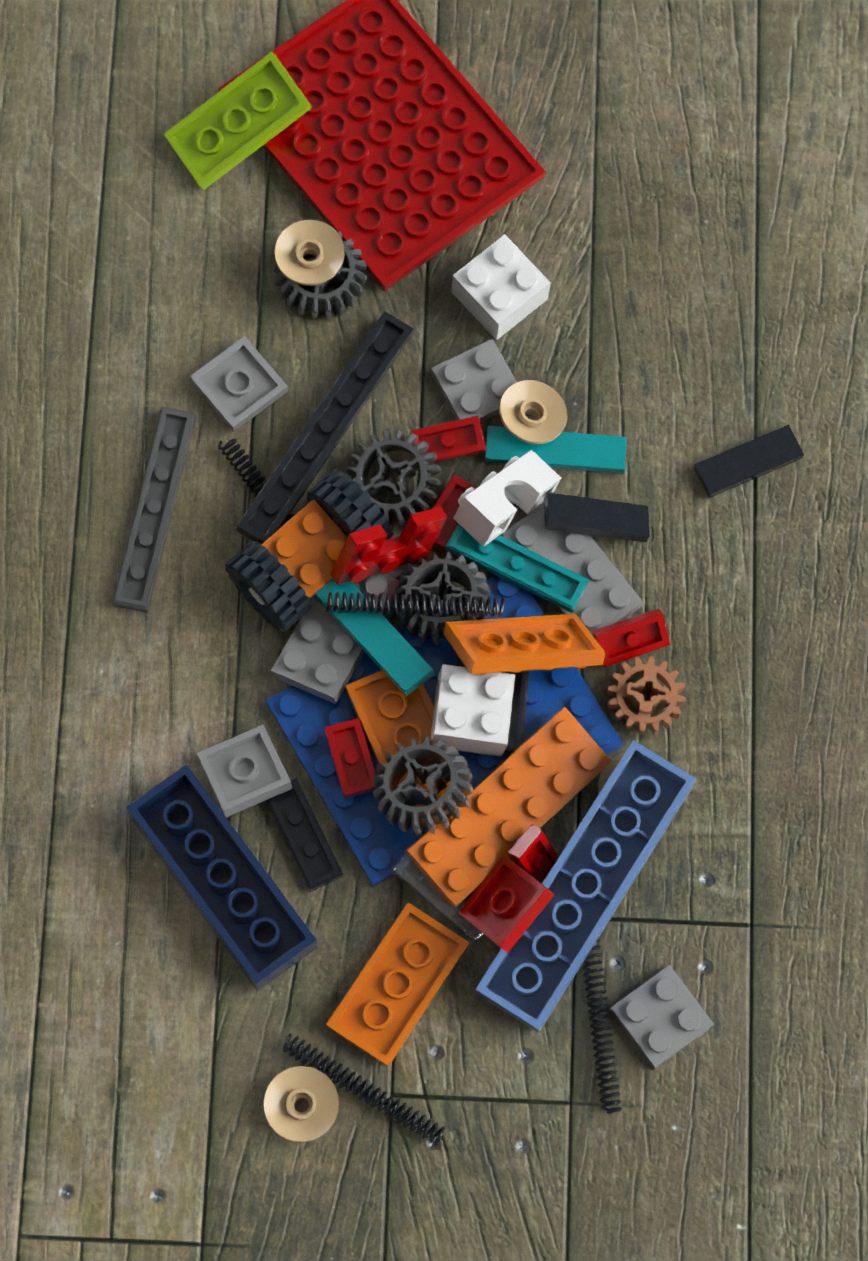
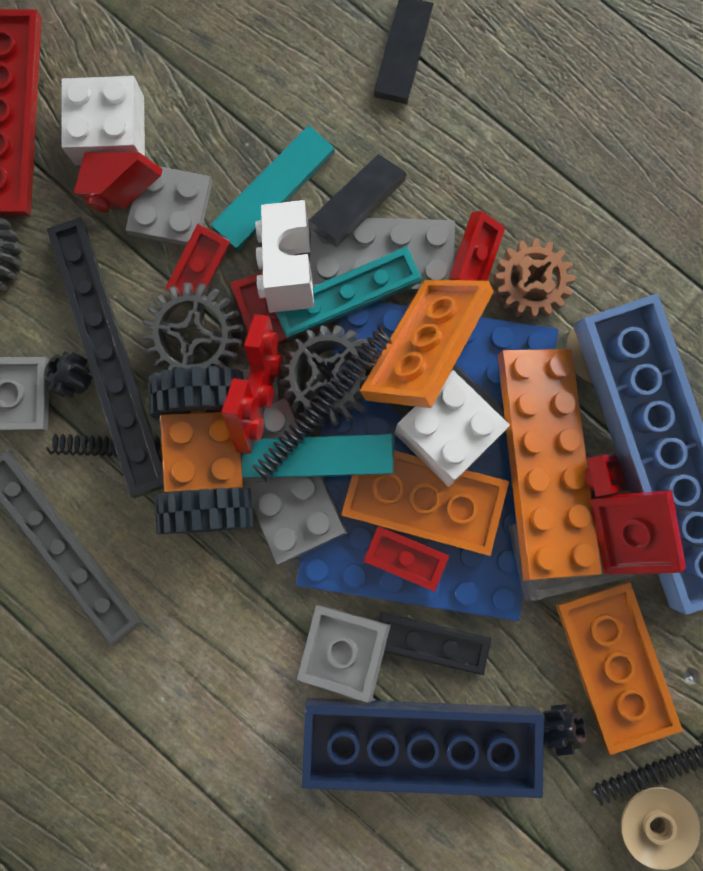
camera: 40 degrees left, 10 degrees up
dark grey gear [373,736,473,835] -> none
tan dish [499,380,567,444] -> none
none -> black gear [44,351,92,398]
none -> red slope [74,152,163,213]
none -> black gear [543,704,587,756]

